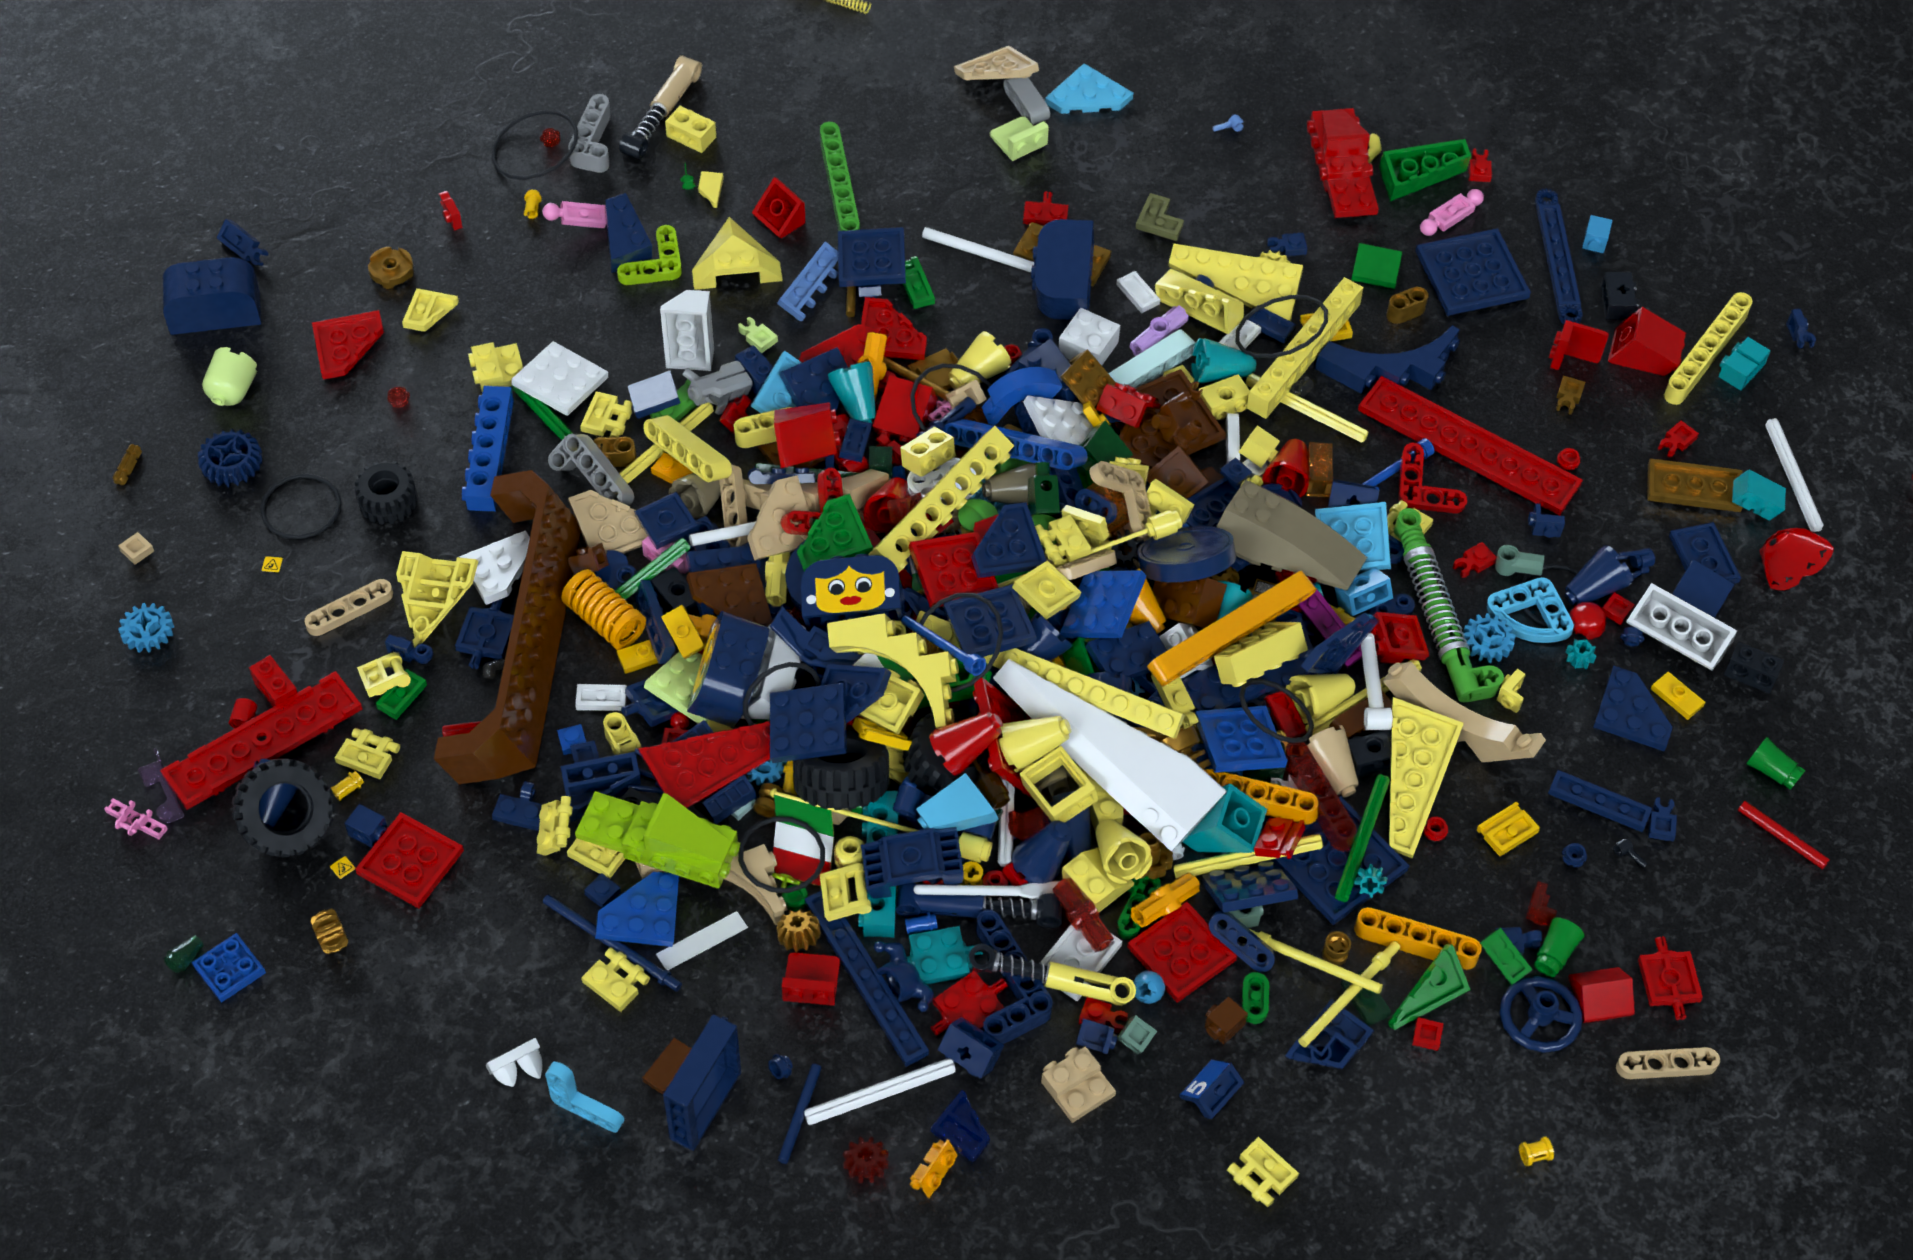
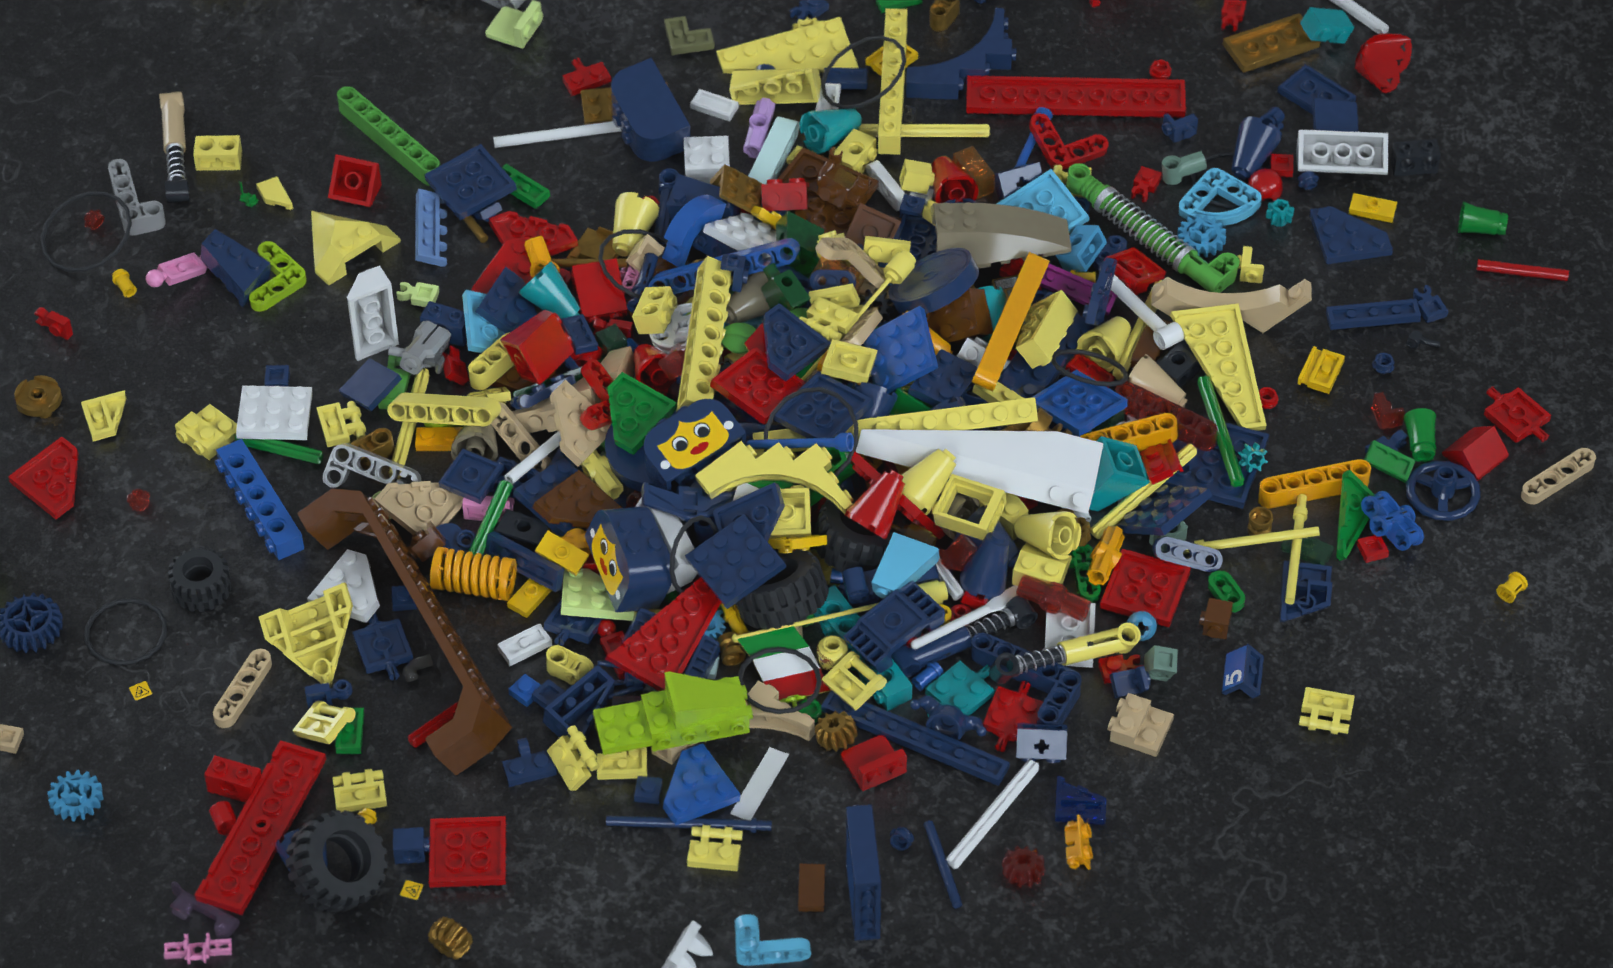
camera: 30 degrees left, 5 degrees down
pearl gold plate [1556,376,1585,415] -> none
none -> dark blue plate [265,365,290,387]
none -> light yellow plate [467,387,511,405]
none -> dark blue bracket [720,254,749,292]
none -> blue axle [1361,491,1424,551]

